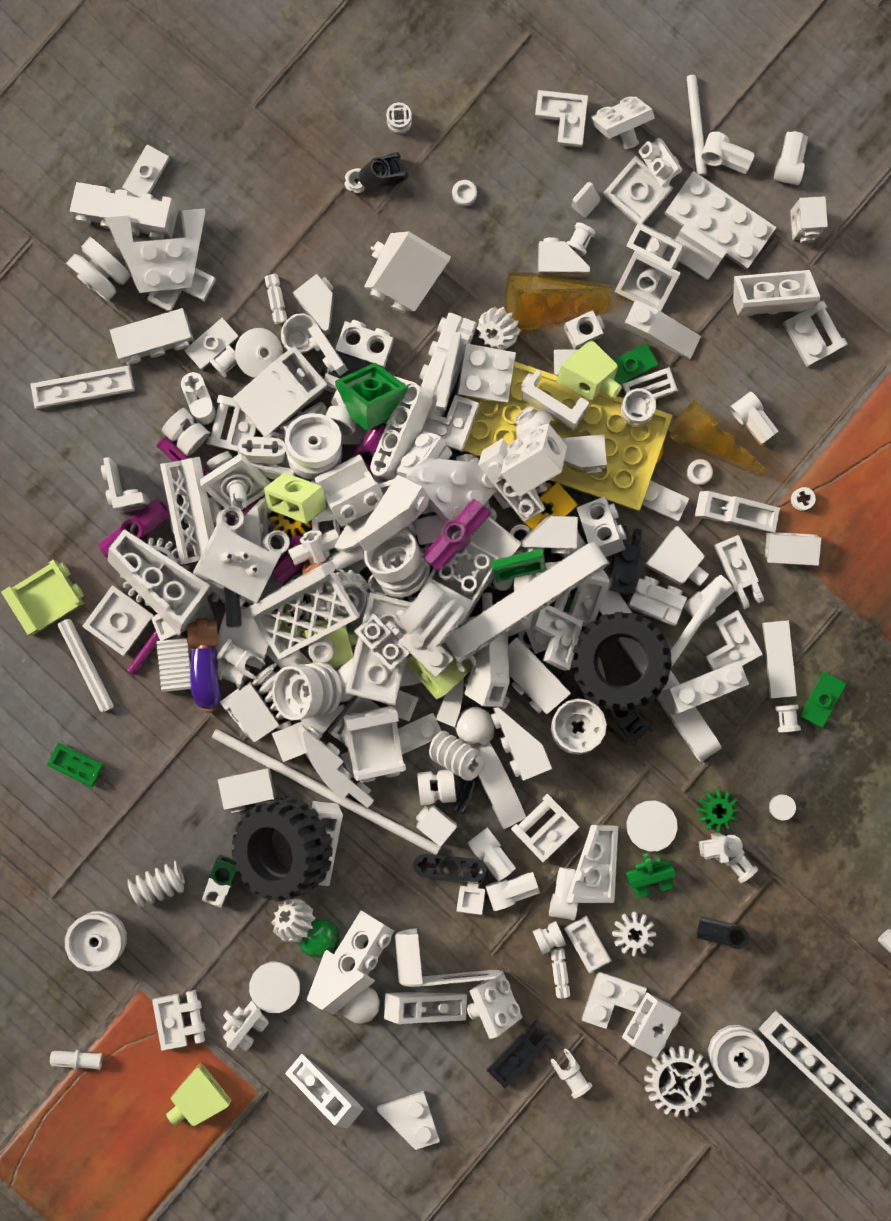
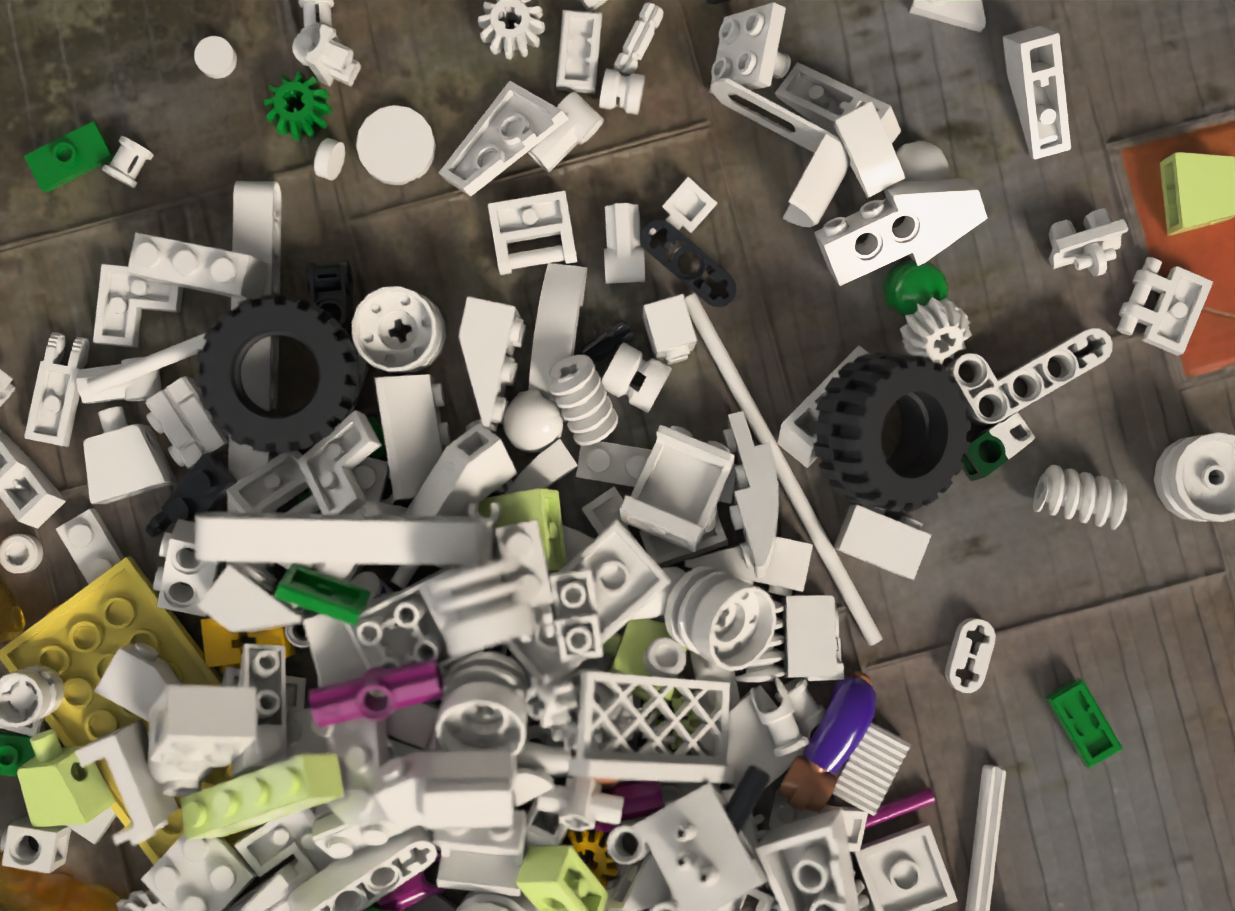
camera: 140 degrees left, 0 degrees up
white tile [249,961,300,1013] -> none
white piece [485,872,540,911] -> none
green hips [625,853,676,898] -> none
white tile [762,620,797,698] -> none
none -> yellowish green brick [181,754,344,840]
none -> white tile [314,138,345,180]
none -> white tile [423,781,513,829]
none -> white gear [525,672,577,728]
none -> white slope [833,101,905,198]
none -> white beam [945,618,996,693]
none -> white beam [946,328,1113,426]

